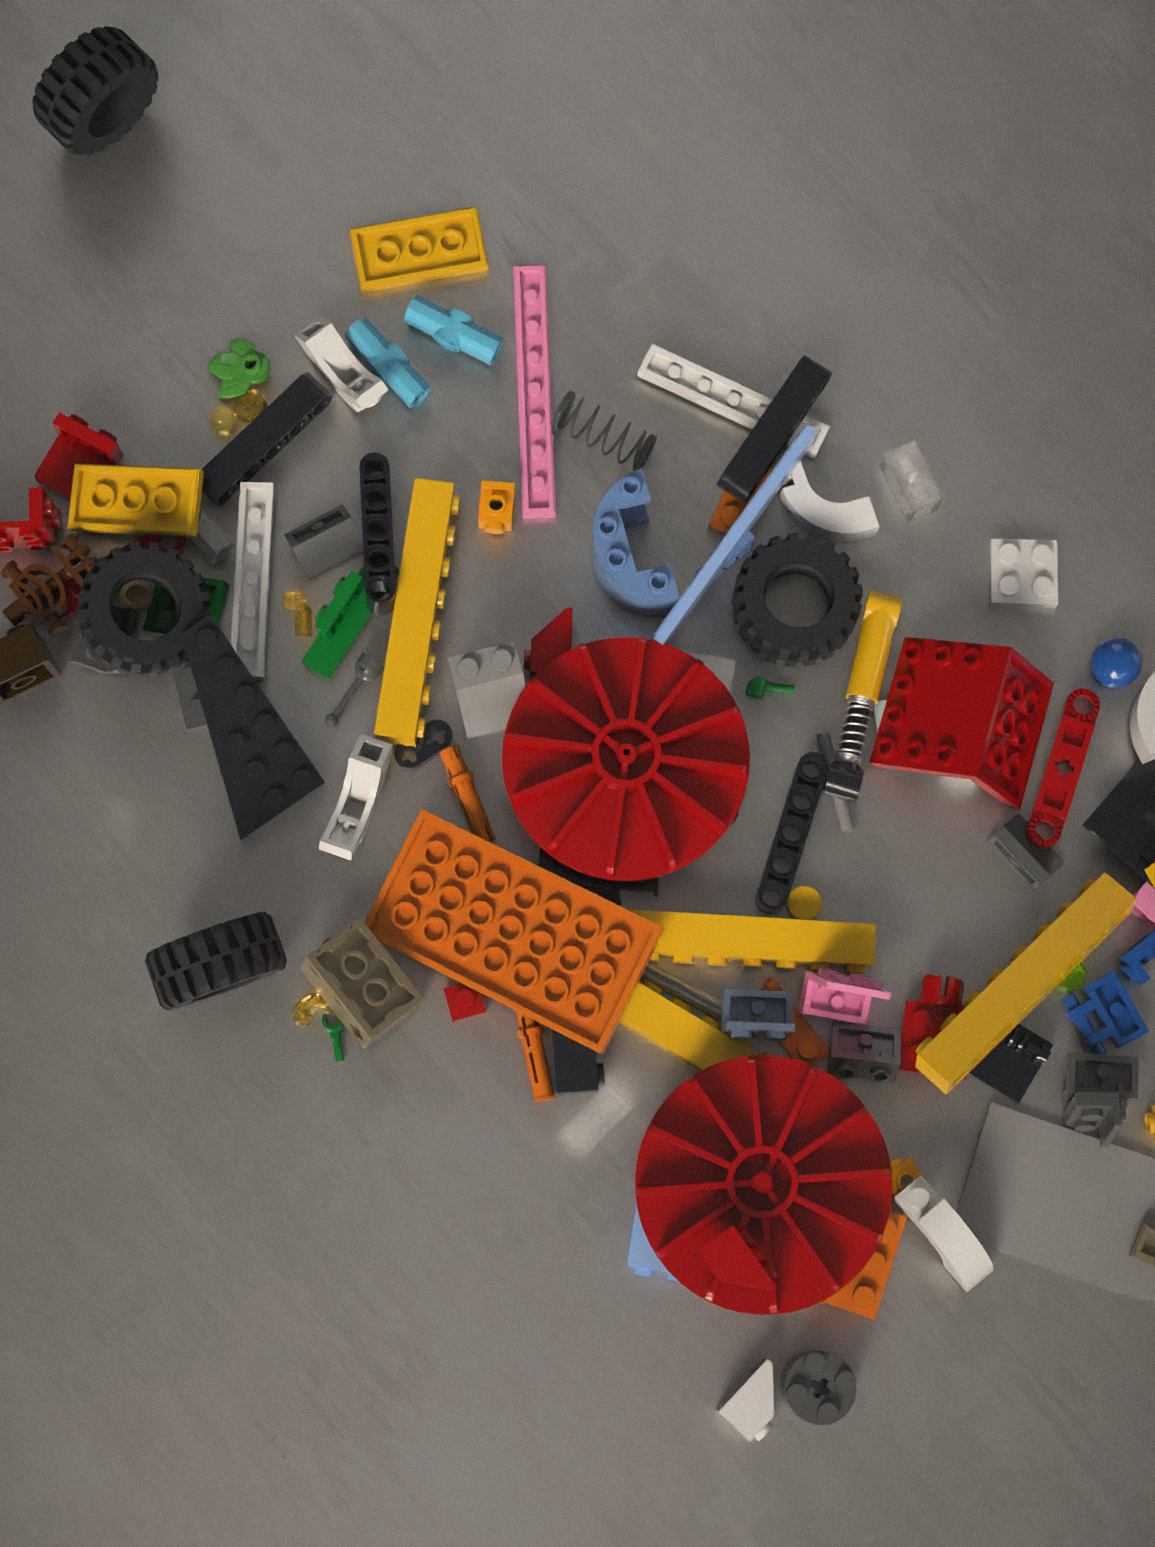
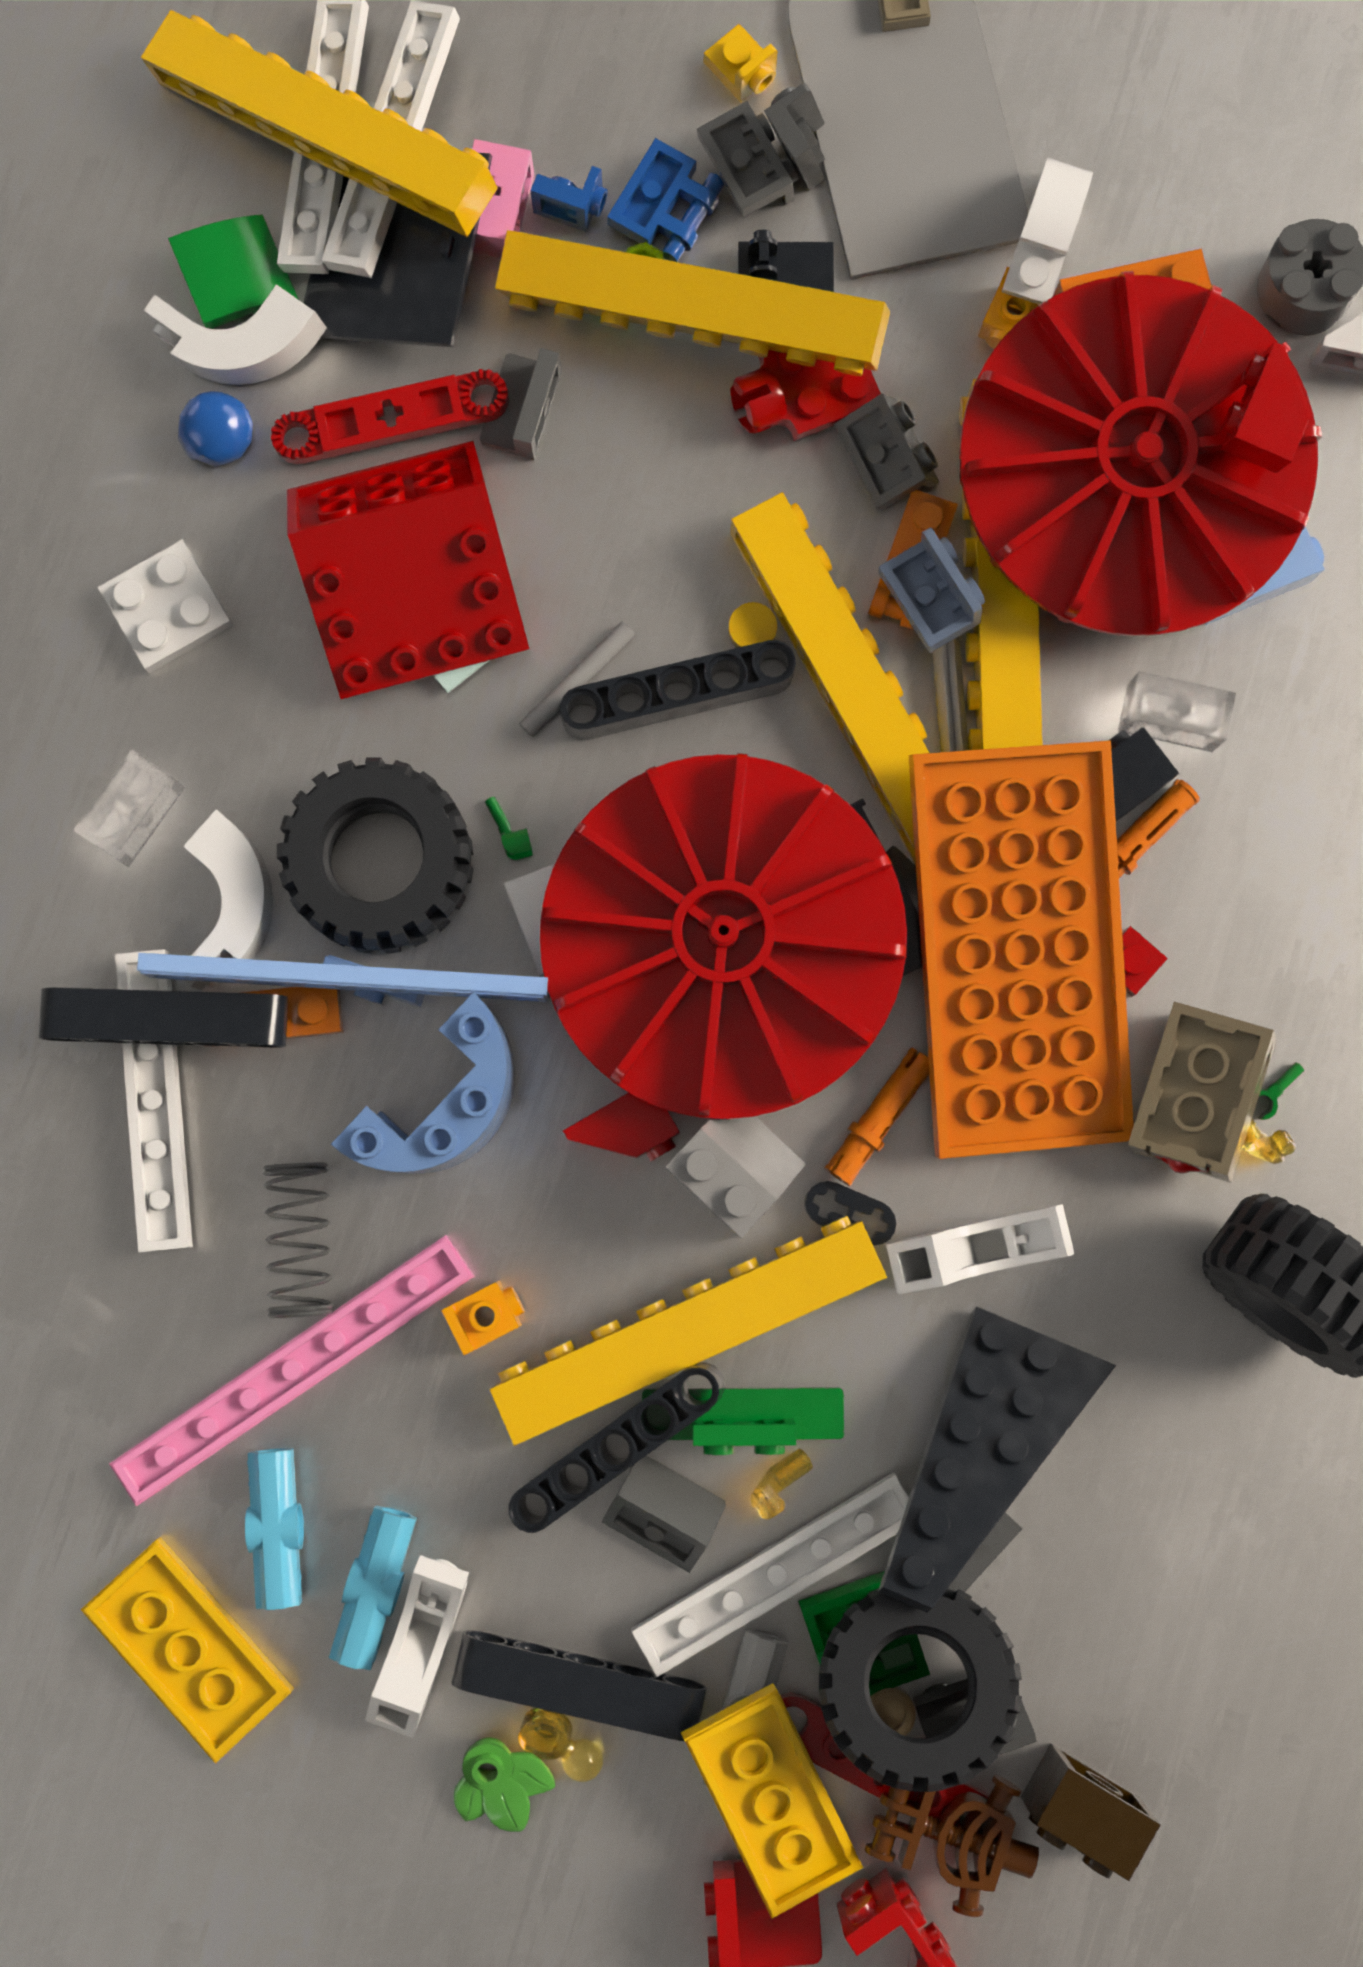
camera: 120 degrees left, 5 degrees up
dark grey hinge [325,652,384,727] -> none
bright pink bracket [798,967,892,1025] -> none
piece [822,590,903,802] -> none

